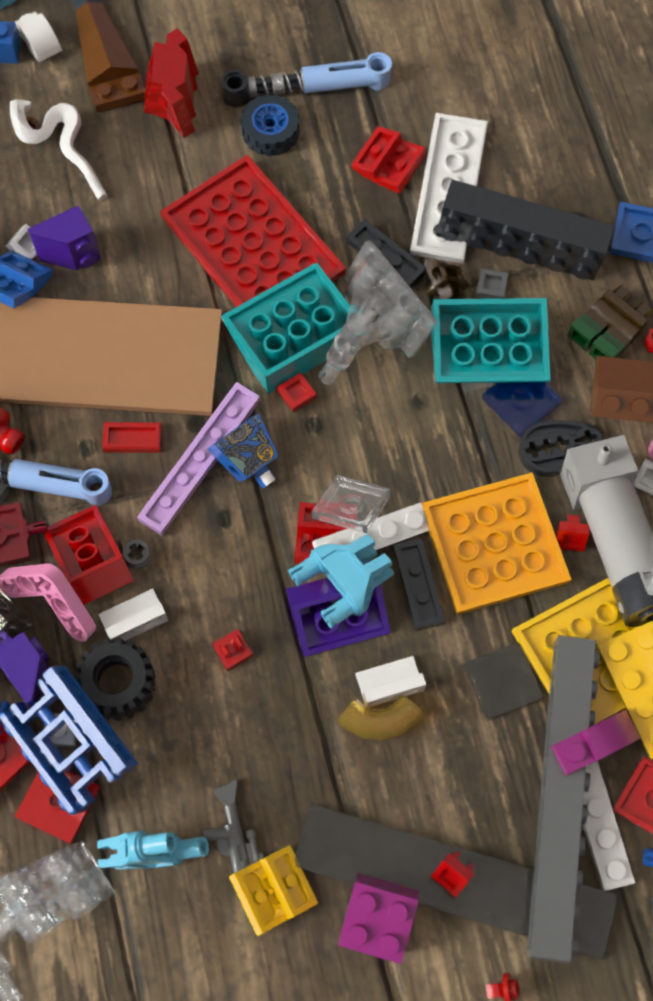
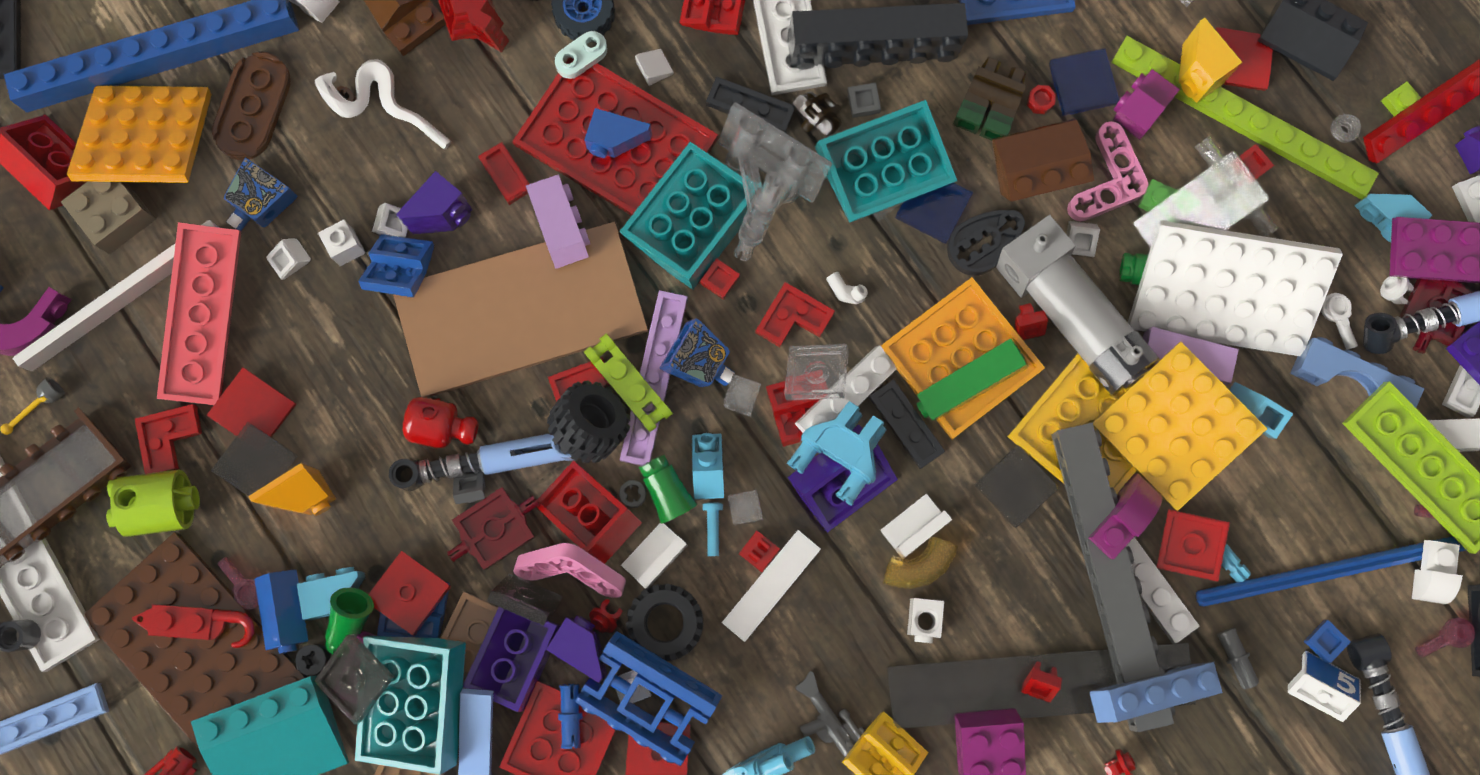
camera: 20 degrees left, 10 degrees up
none -> red tile [478,142,530,205]
none -> lavender brick [526,174,590,269]
none -> black tyre [547,381,631,463]
none -> light aqua plate [555,31,607,79]
none -> lime plate [583,333,673,432]
none -> blue slope [584,108,652,158]
none -> red plate [589,599,623,633]
none -> white slope [635,49,674,86]
none -> green plant [639,455,698,524]
none -> medium azure slope [692,433,724,499]
none -> medium azure piece [703,502,723,556]
none -> white tile [722,530,821,642]
none -> clear brick [723,374,761,416]
none -> clear plate [728,490,763,526]
none -> red plate [755,282,835,347]
none -> white arm [826,272,868,304]
none -> white brick [907,598,944,643]
none -> green slope [916,338,1030,420]
none -> medium blue arch [1089,662,1223,723]

